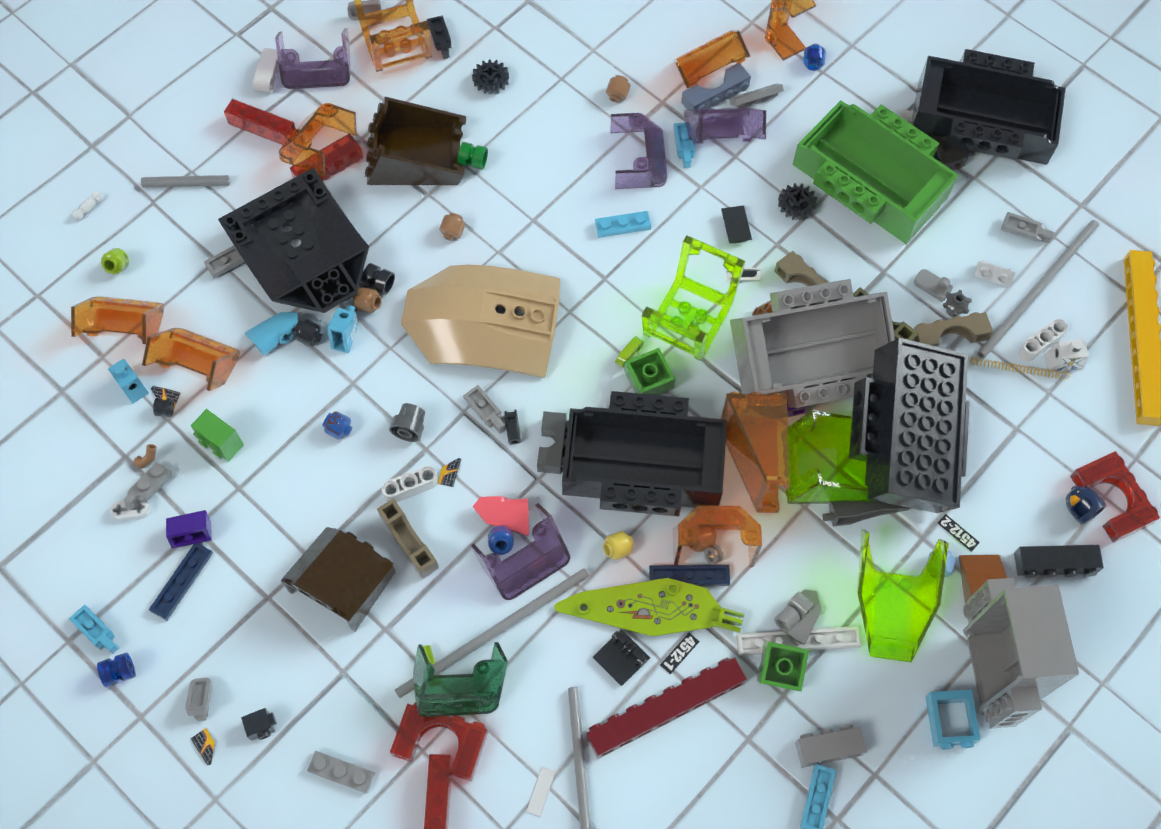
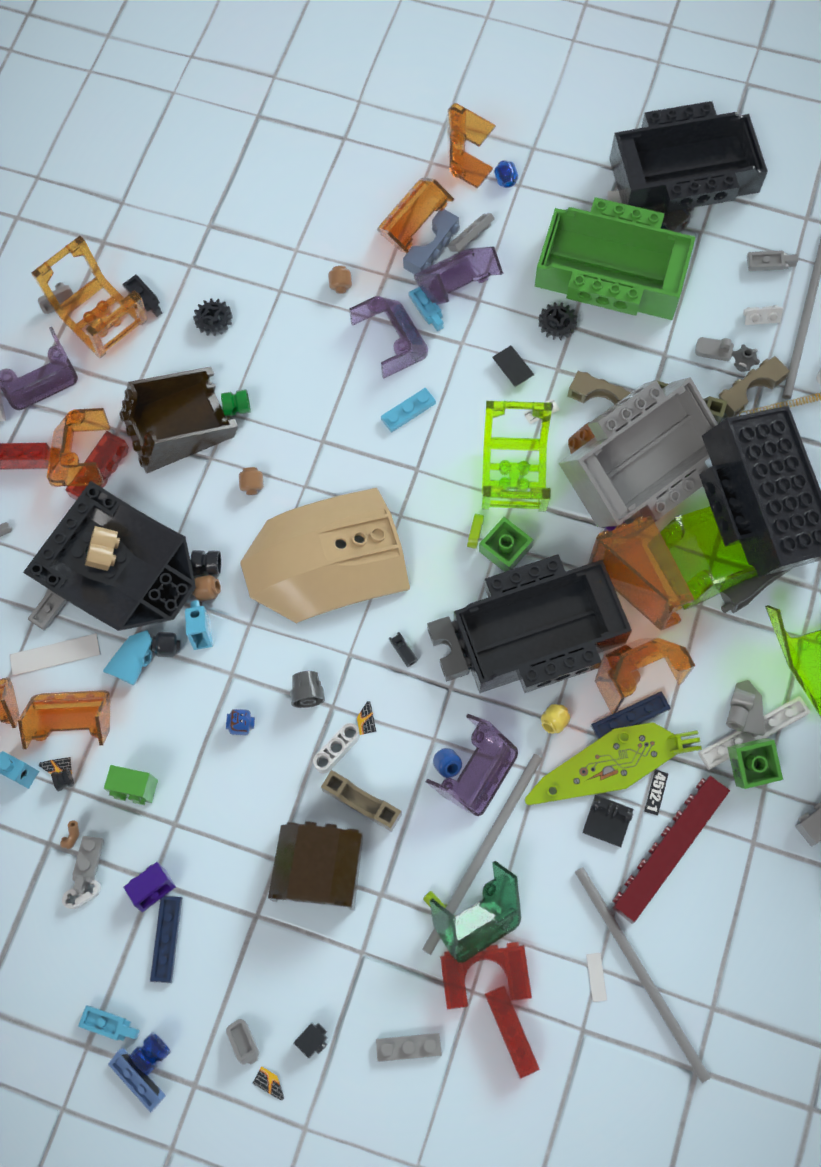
camera: 20 degrees left, 5 degrees up
light grey hinge [463,385,506,434] -> none
coral panel [472,496,529,536] -> none
light grey bush [704,545,724,565] -> none
none -> white sticker [9,634,100,676]
none -> tan brick [85,526,120,571]
none -> medium blue plate [108,1048,166,1113]

